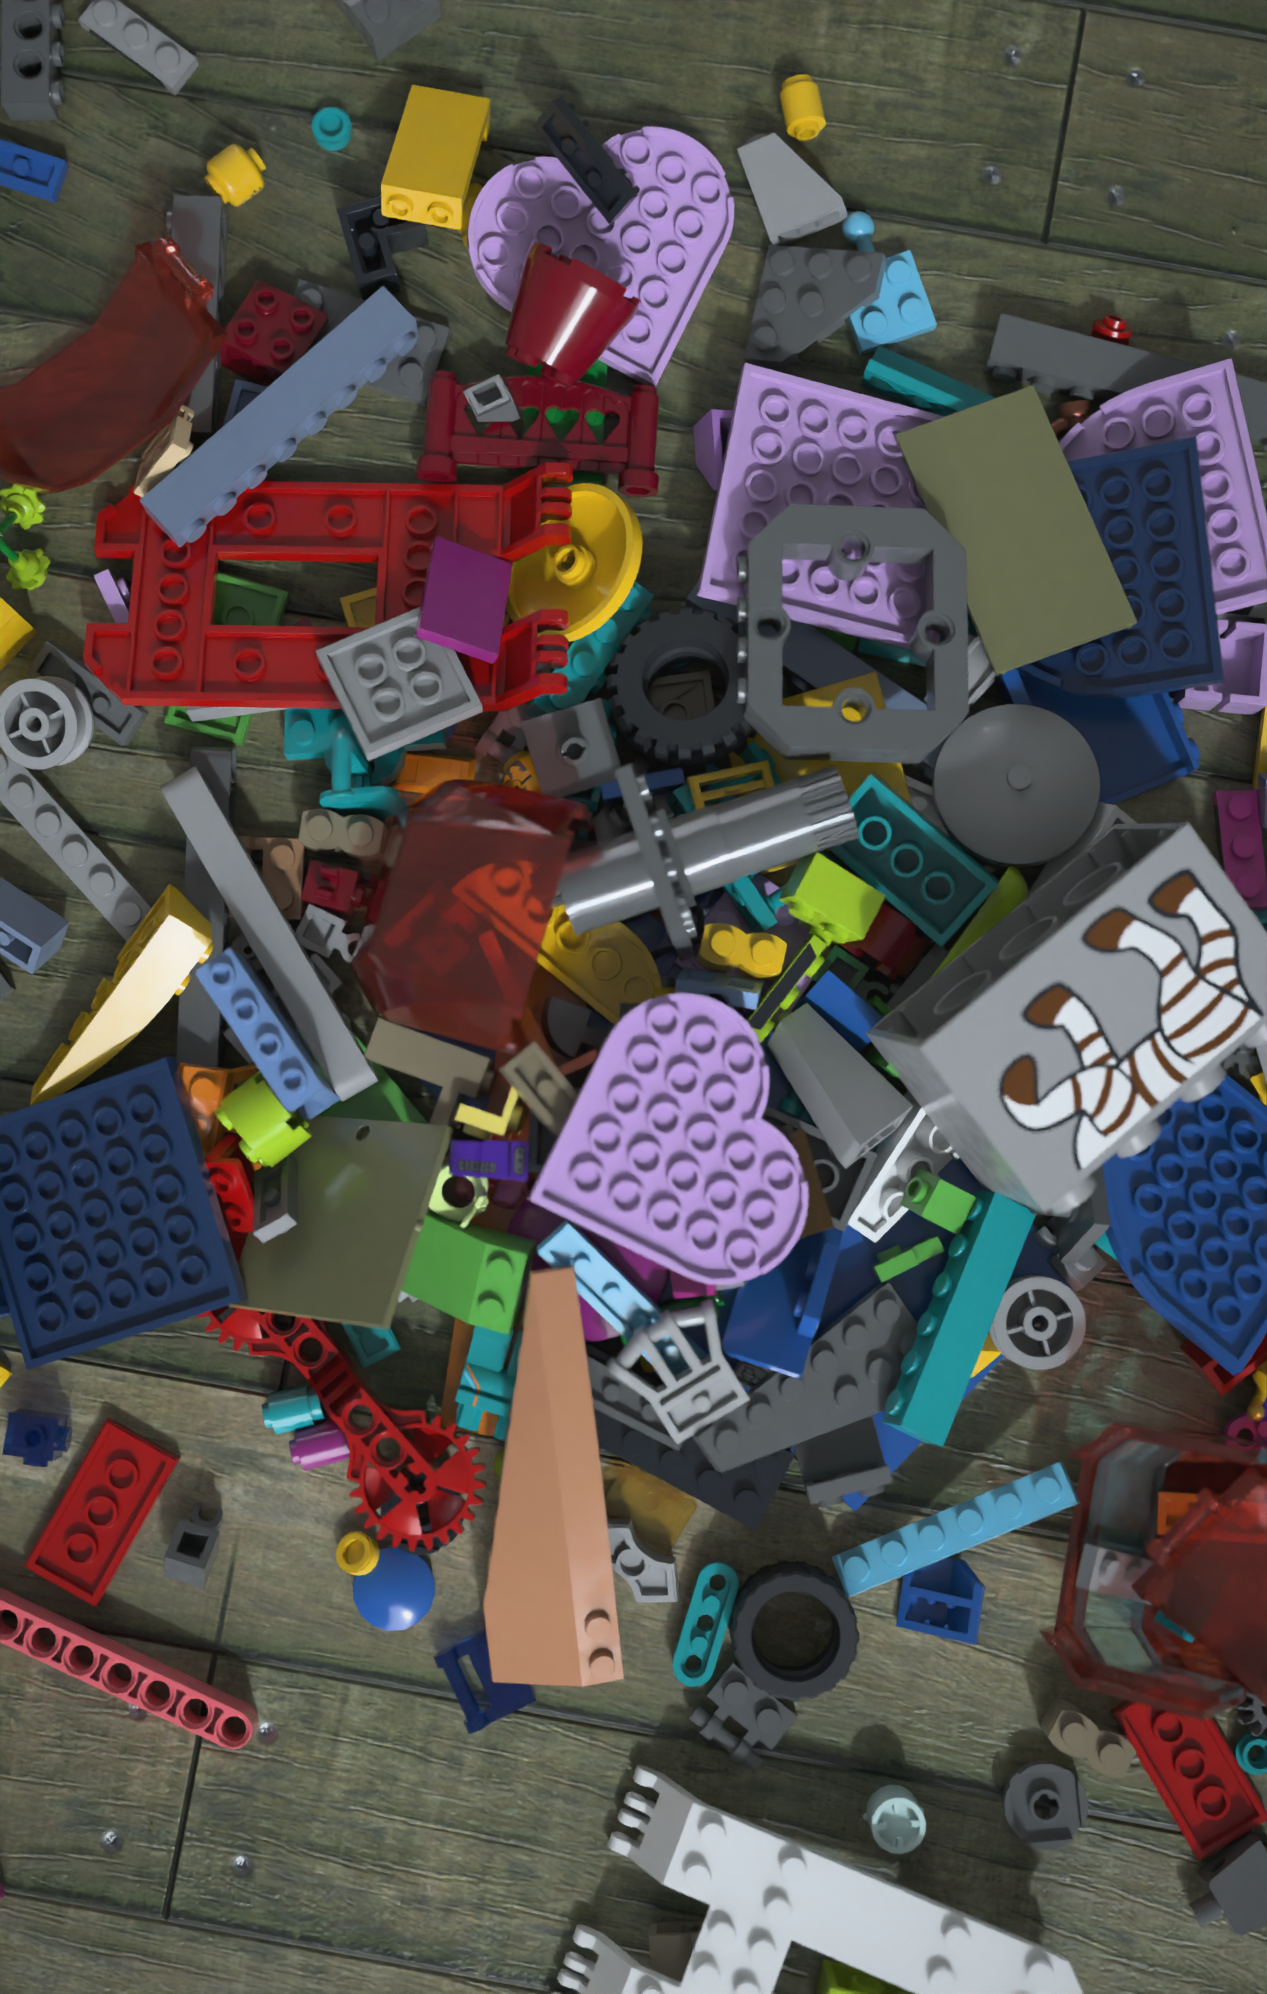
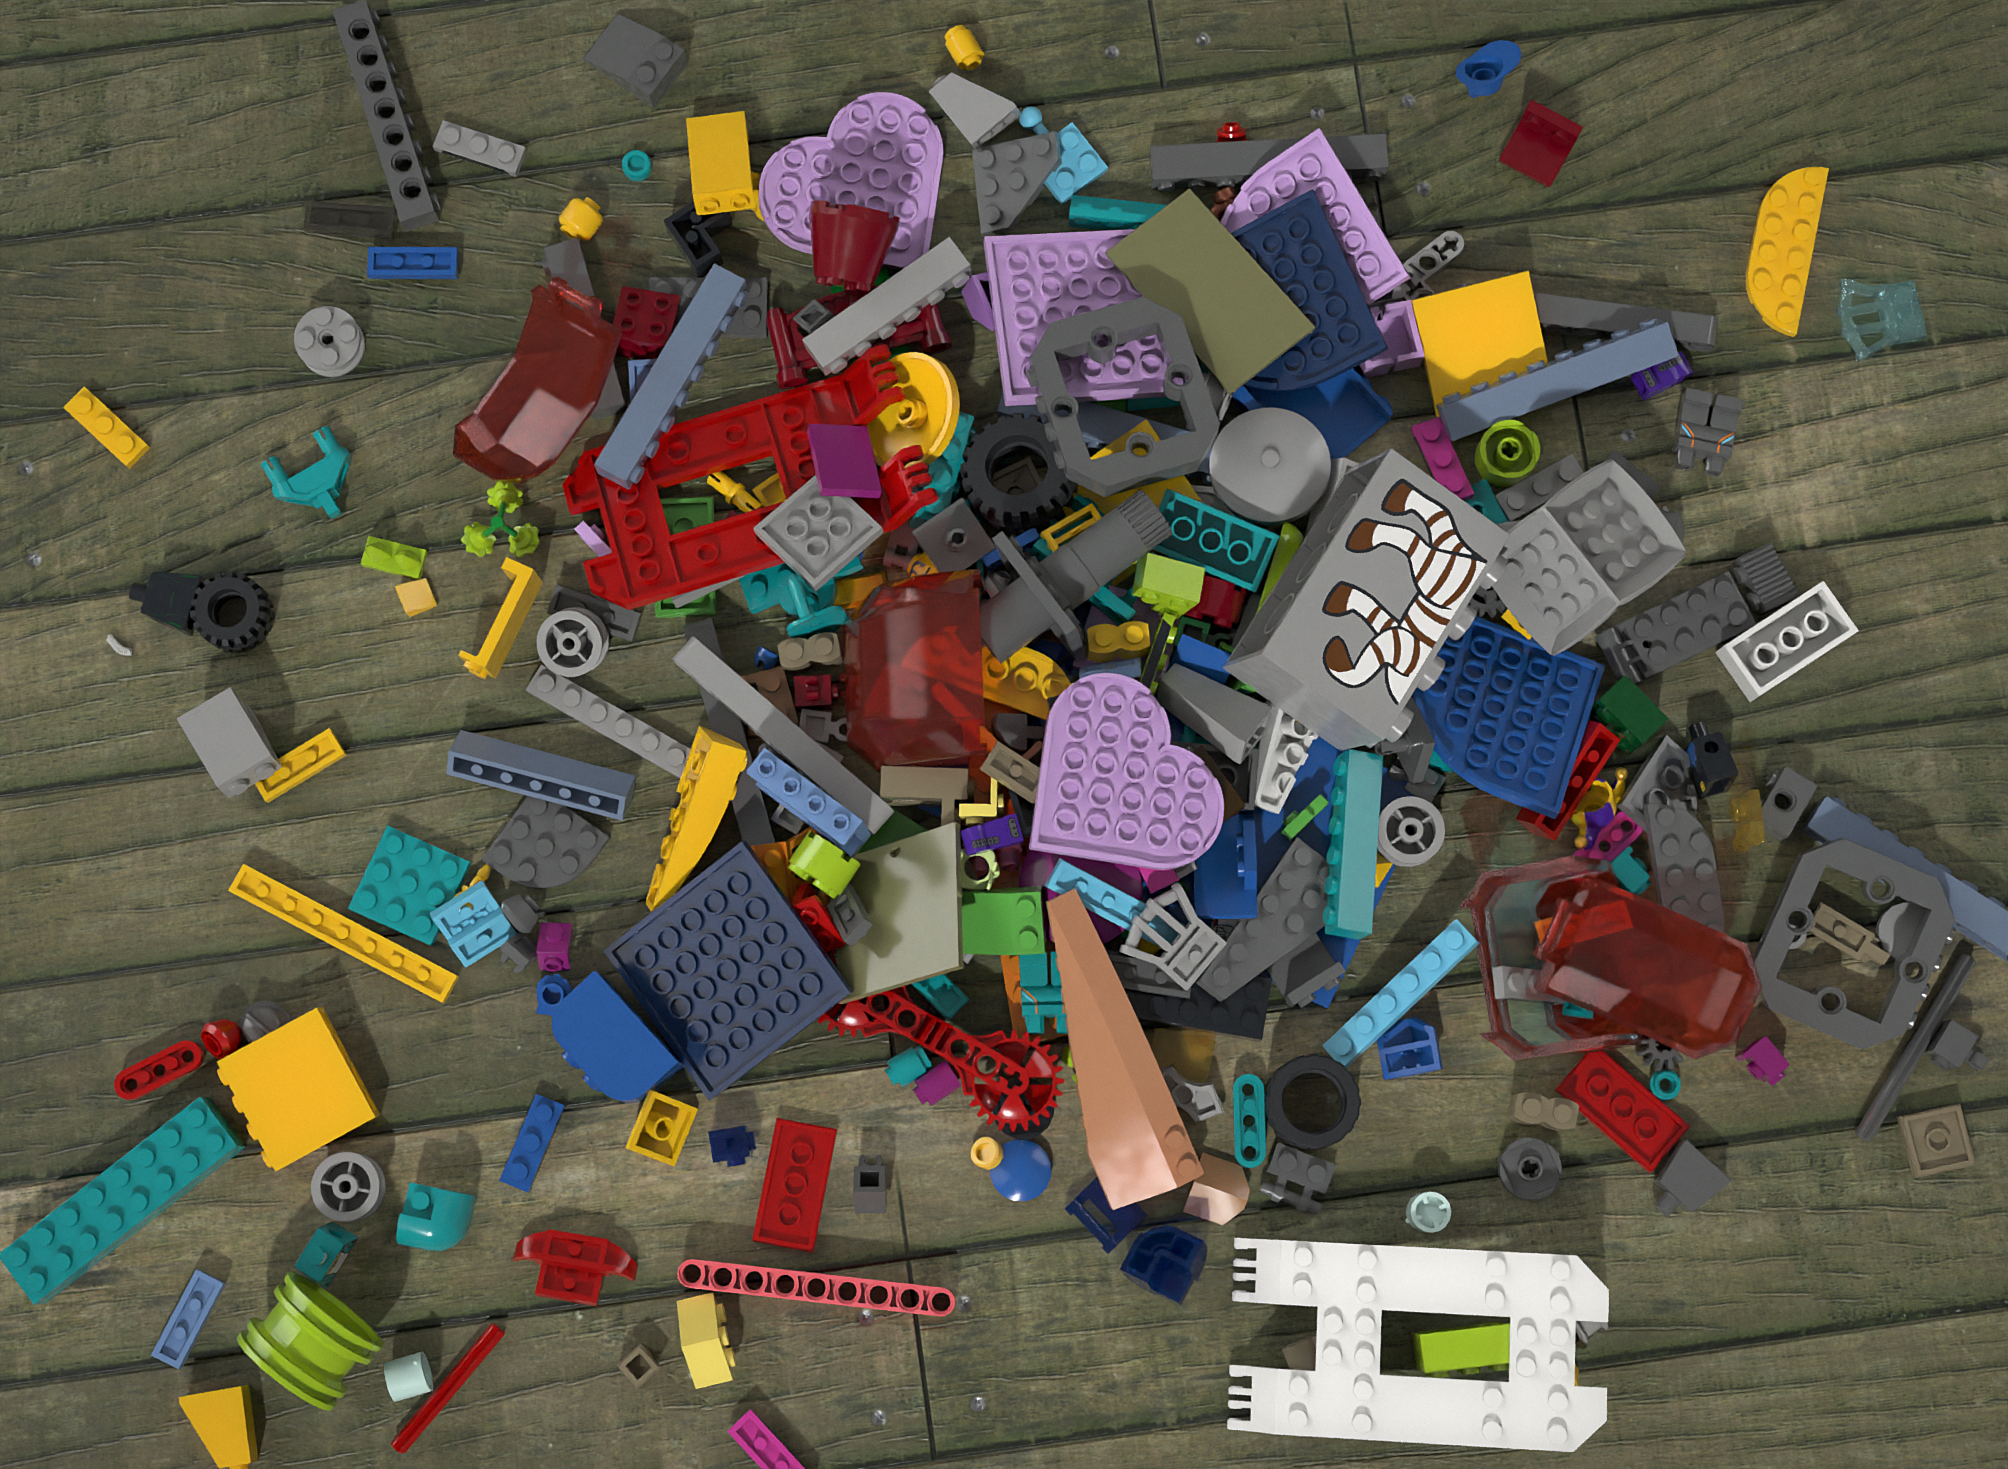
camera: 15 degrees left, 5 degrees down
tan plate [133,404,195,497] -> none
black plate [533,97,640,224] -> none
bright green brick [900,1168,977,1235] -> none
none -> yellow pin [707,471,764,513]
none -> blue hinge [754,645,780,671]
none -> light grey brick [802,237,972,376]
none -> clear blue brick [1120,1224,1207,1306]
none -> medium nougat slope [1183,1152,1250,1225]

